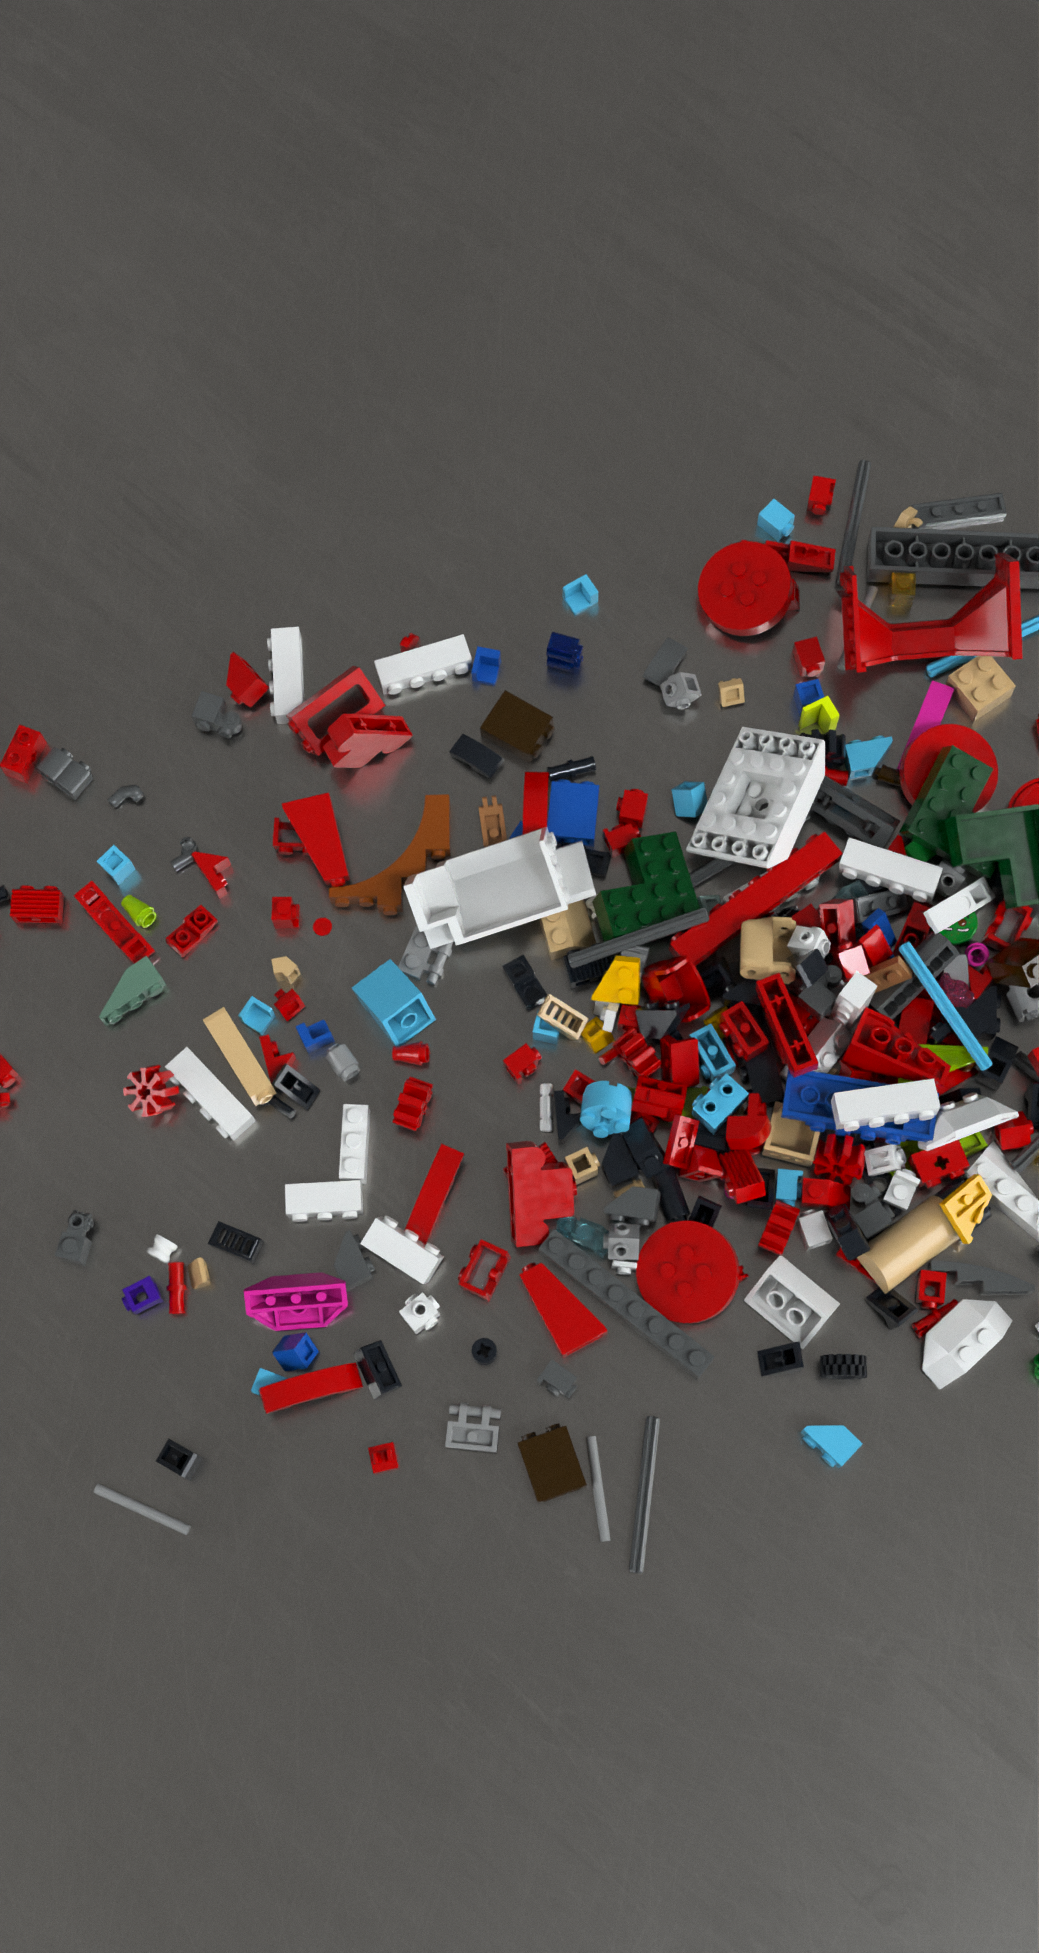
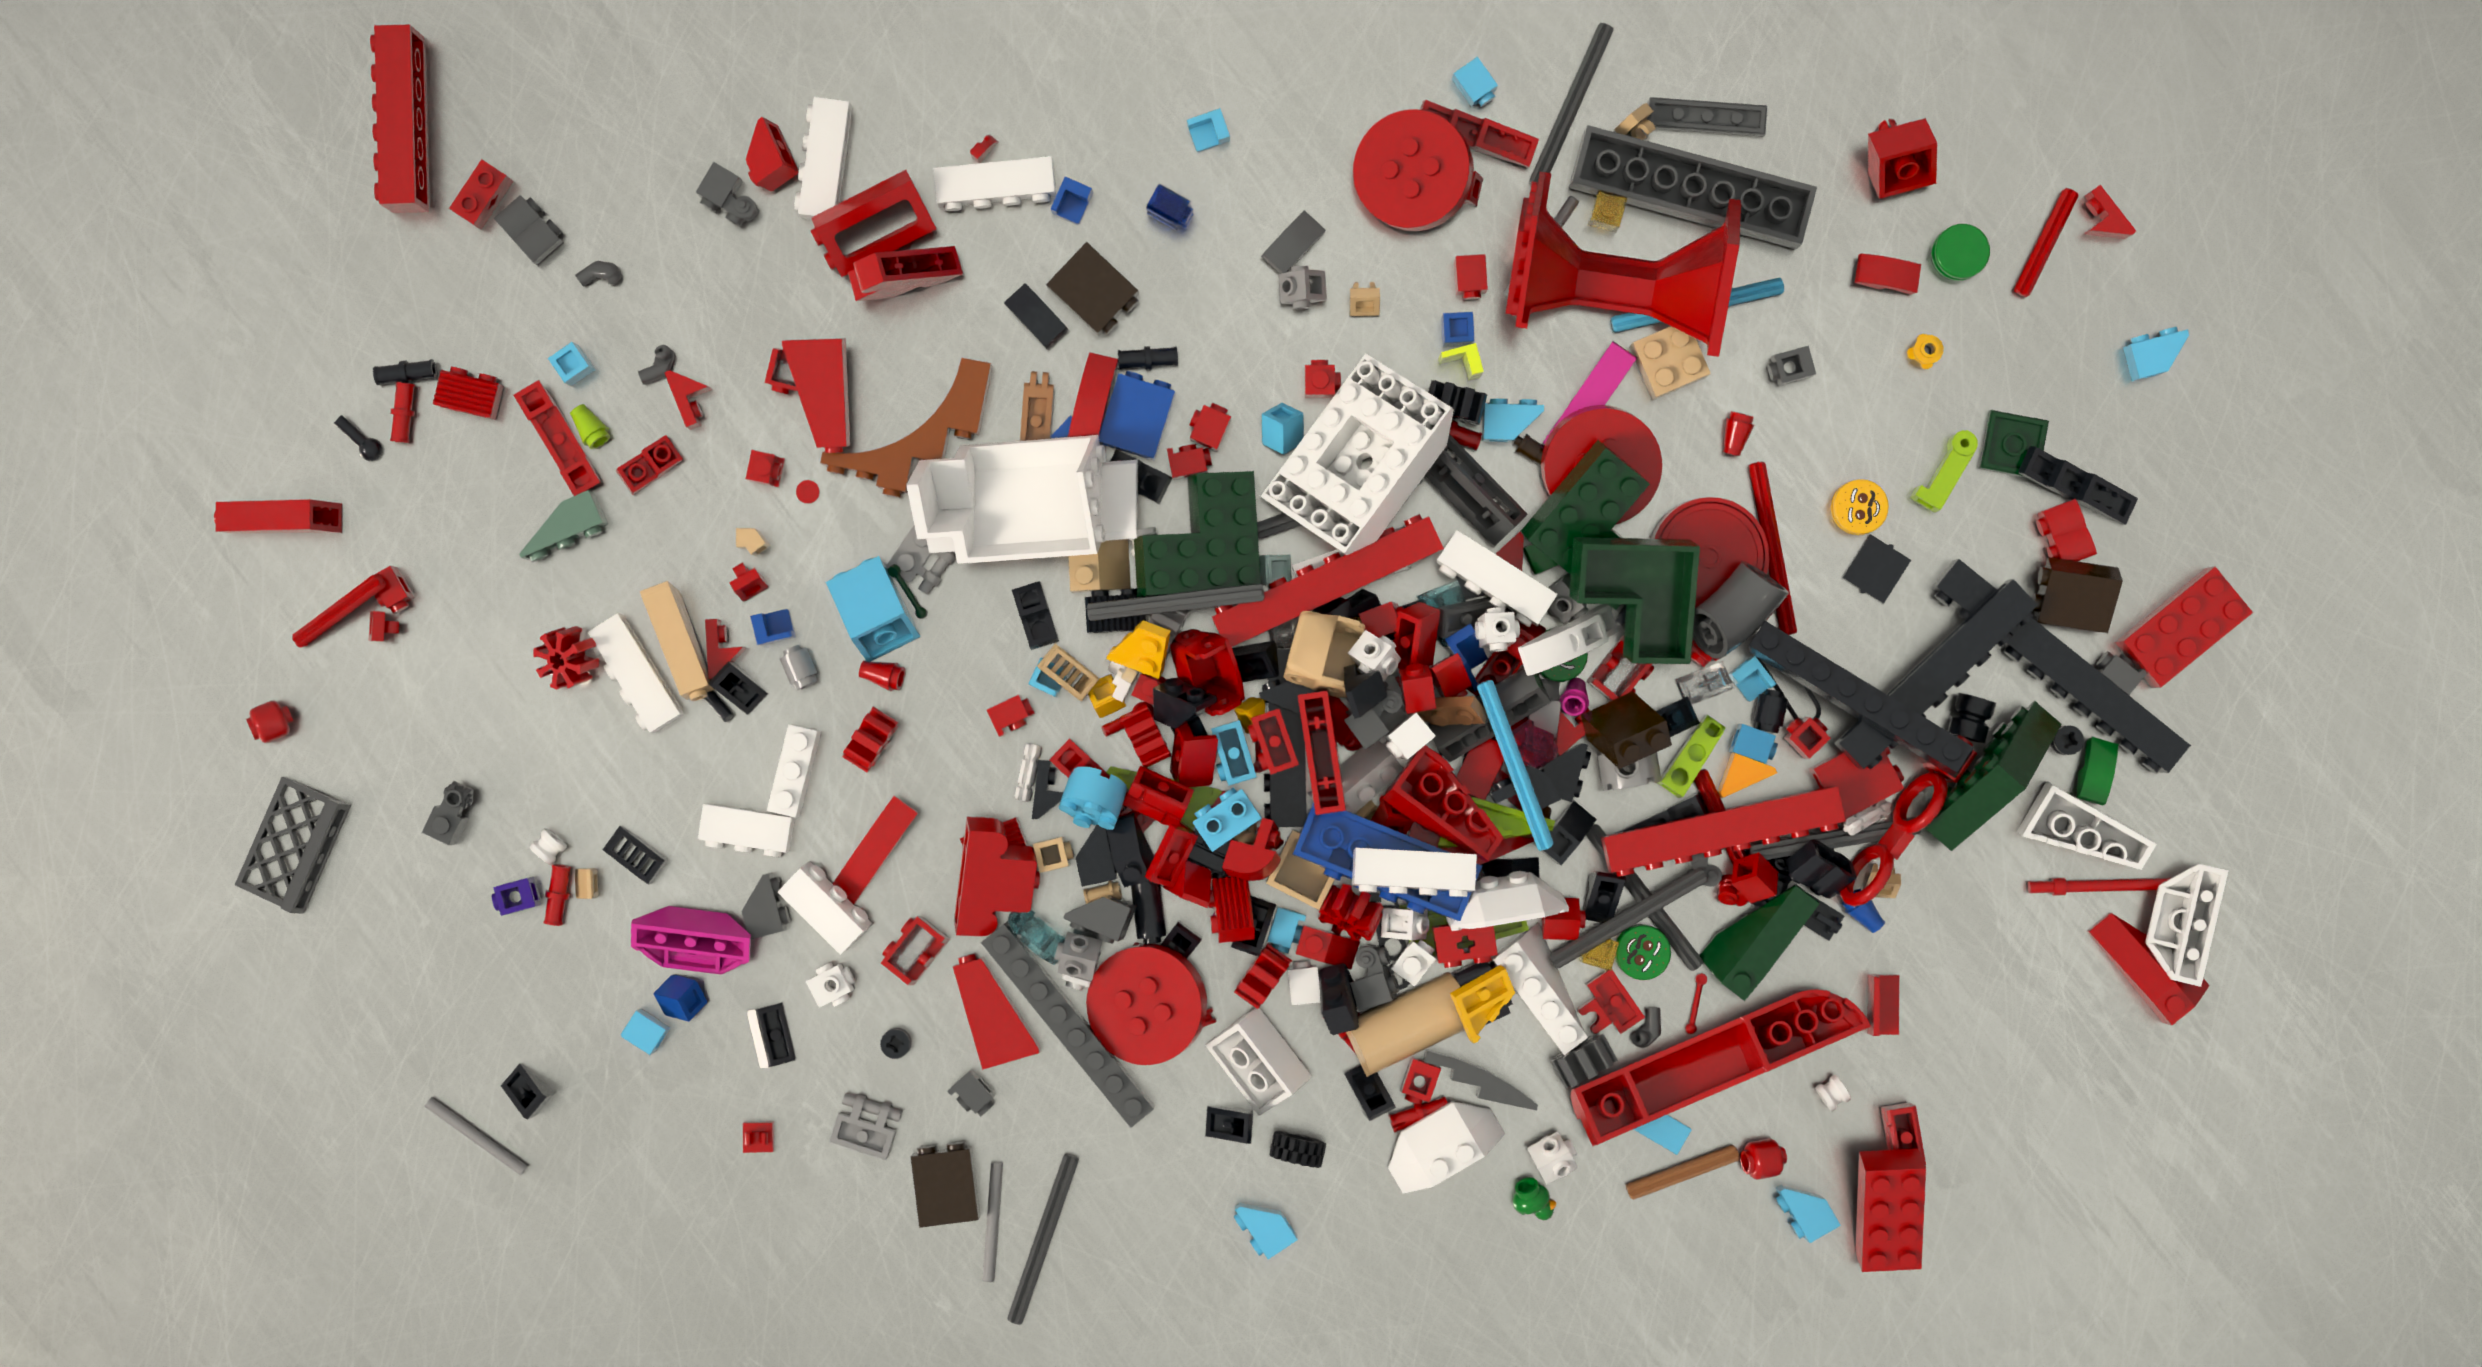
camera: 10 degrees right, 15 degrees up
medium azure panel [238,996,275,1036] -> none
red slope [259,1363,363,1414] -> none
red brick [807,475,836,515] -> none
none -> dark green hinge [888,564,927,619]
none -> red brick [1305,360,1341,398]
none -> white brick [1475,607,1520,652]

